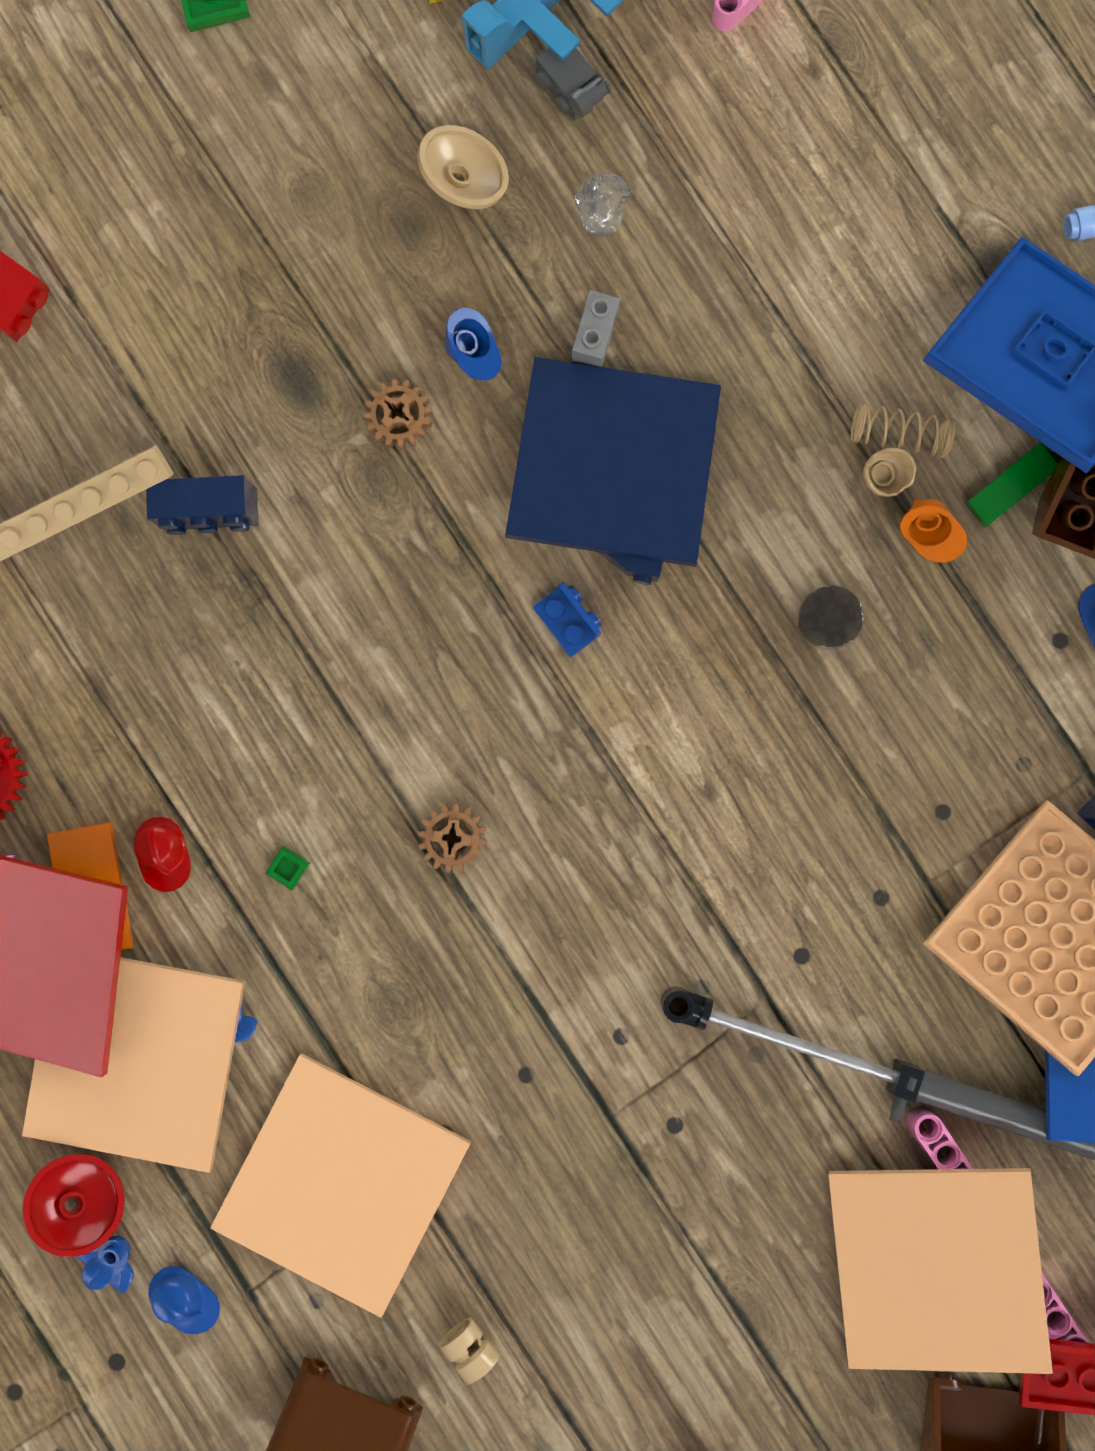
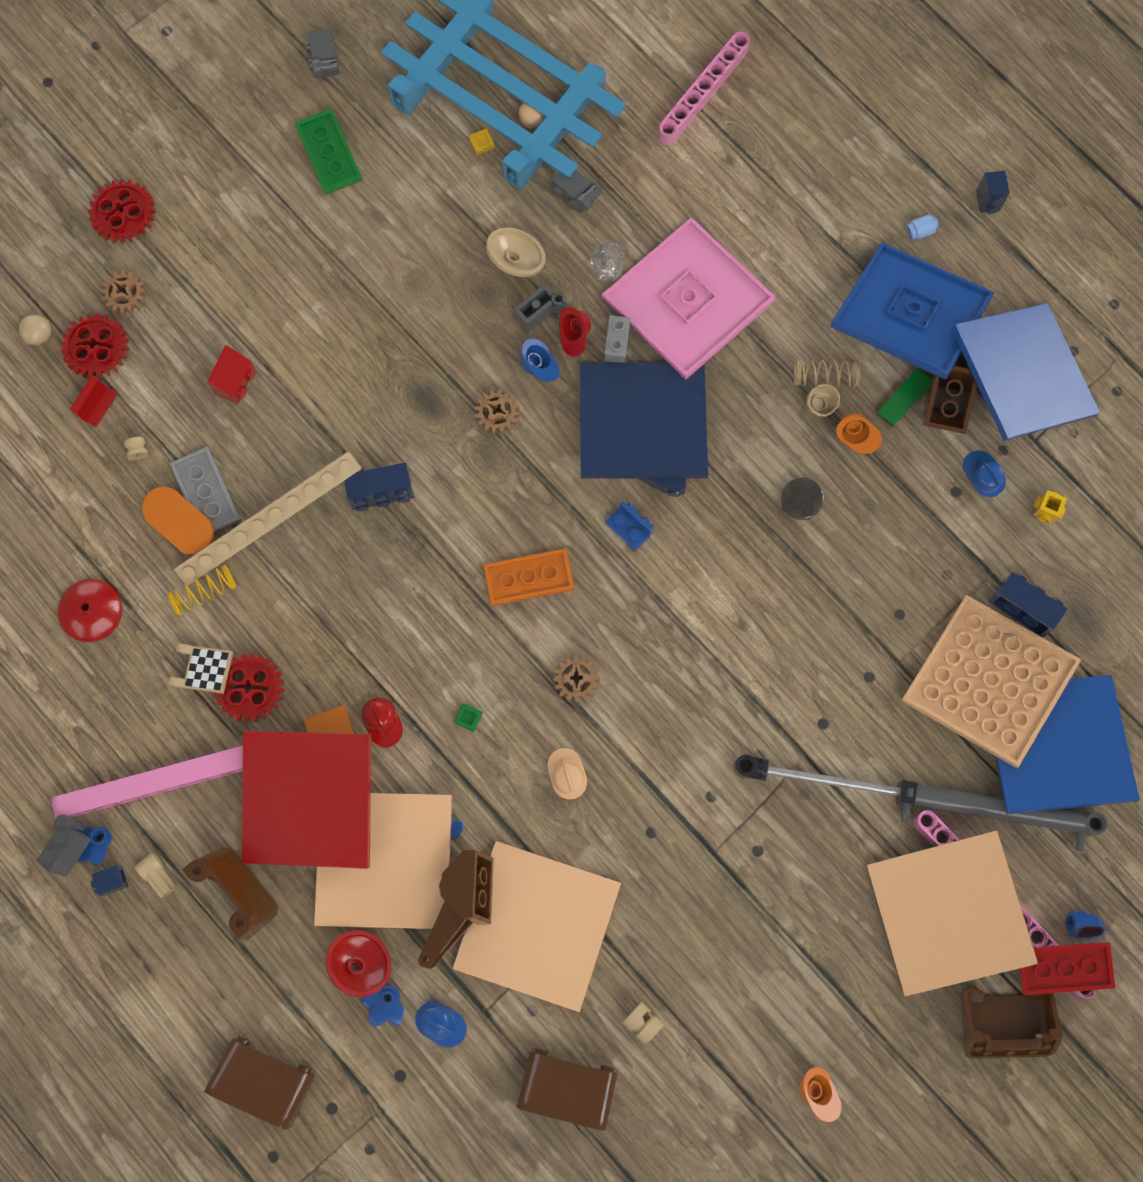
camera: 10 degrees left, 10 degrees down
none -> reddish brown slope [418,850,494,969]
none -> orange tile [483,548,574,607]
none -> dark grey hinge [513,284,567,333]
none -> light nougat piece [547,748,587,800]
none -> red piece [559,307,591,357]
none -> bright pink tile [601,217,776,380]

